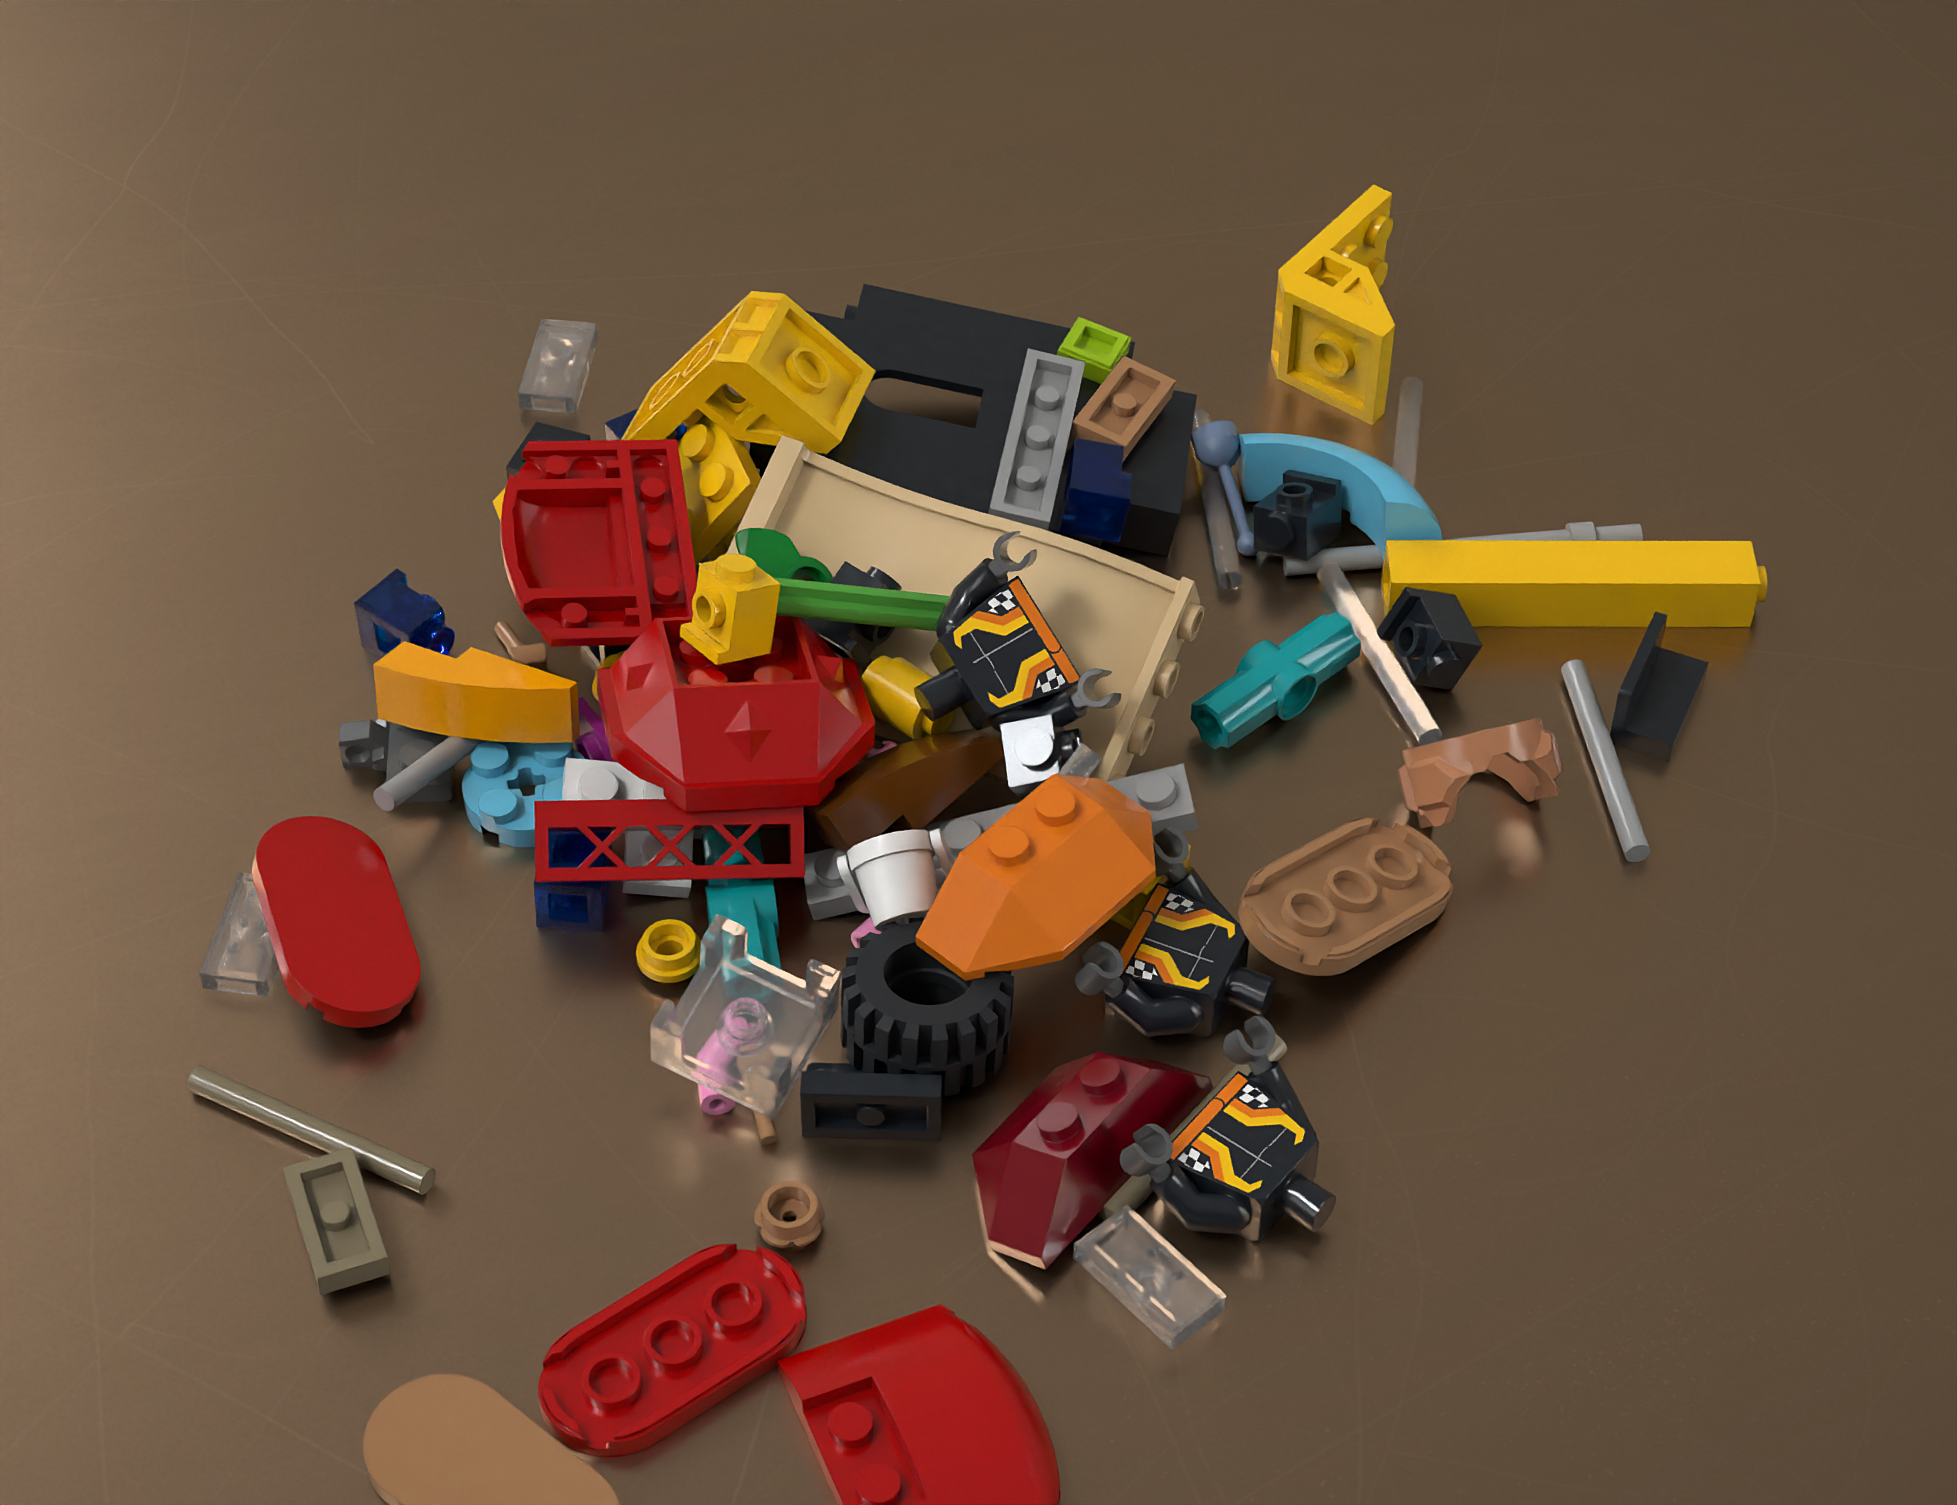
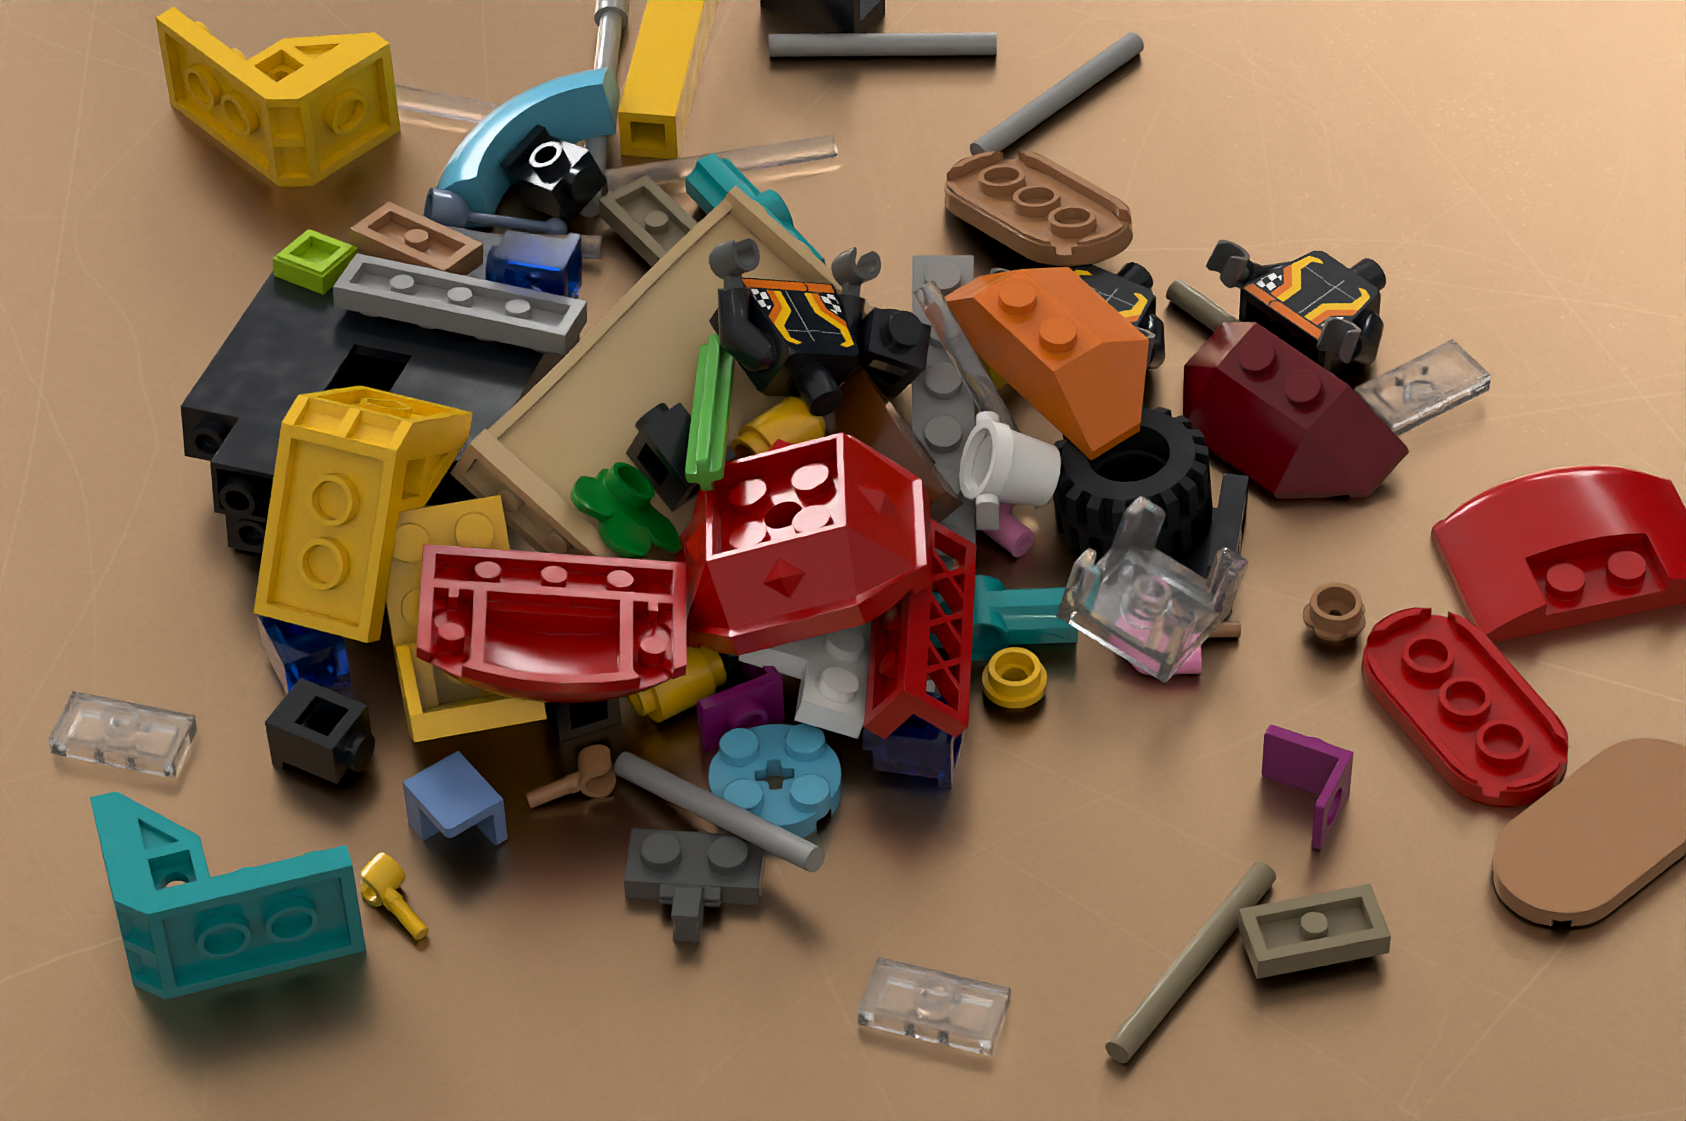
camera: 80 degrees left, 0 degrees up
red tile [252,816,421,1028] -> none
clear blue brick [354,569,455,658] -> none
light orange slope [373,641,580,743] -> none
yellow brick [680,554,781,665] -> none
black brick [1376,587,1483,690] -> none
nougat piece [1397,717,1564,829] -> none
none -> teal bracket [90,791,366,1000]
none -> yellow hand [360,853,429,940]
none -> medium blue panel [402,751,508,846]
none -> dark tan plate [598,175,697,267]
none -> light grey bar [970,32,1144,155]
none -> magenta bracket [1261,724,1354,850]

